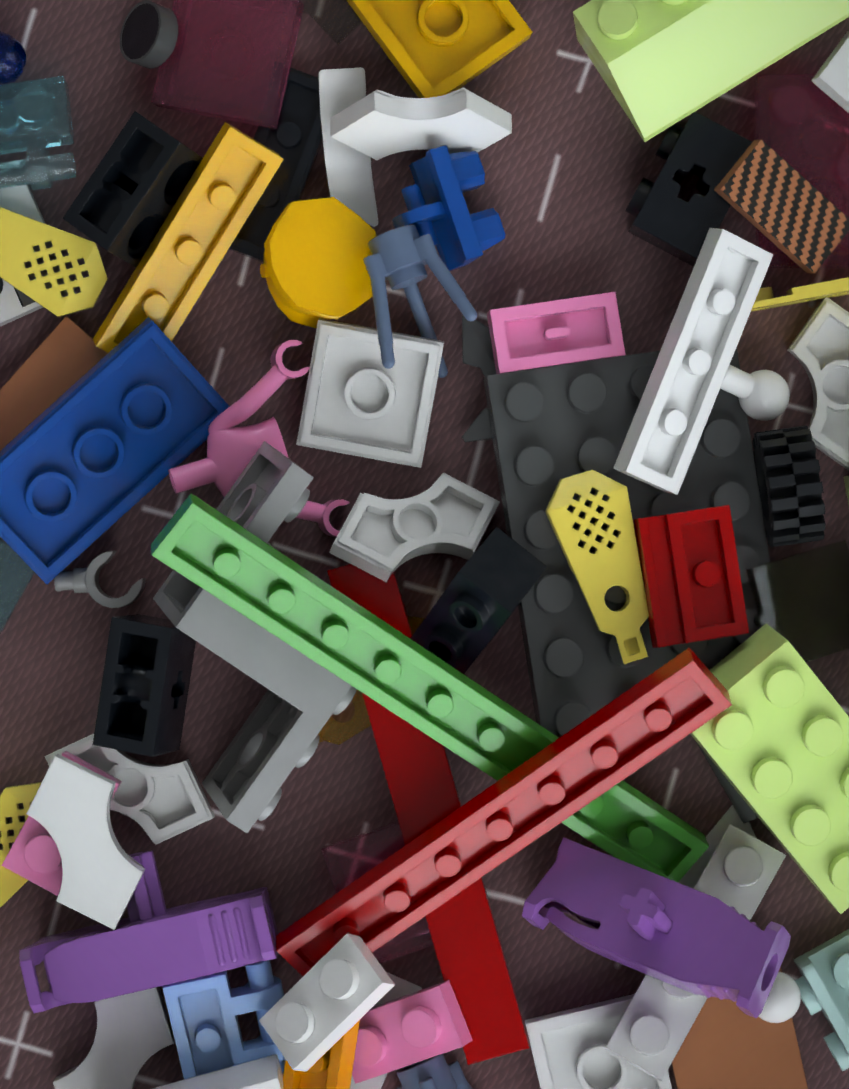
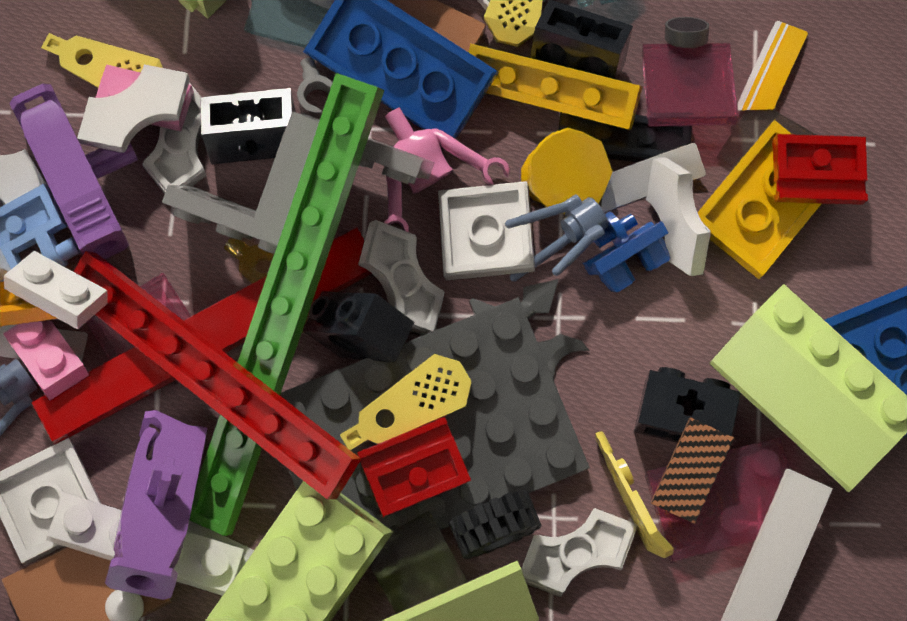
camera: 80 degrees right, 15 degrees down
bright pink plate [487,292,626,374] -> none
white plate [613,228,790,495] -> none

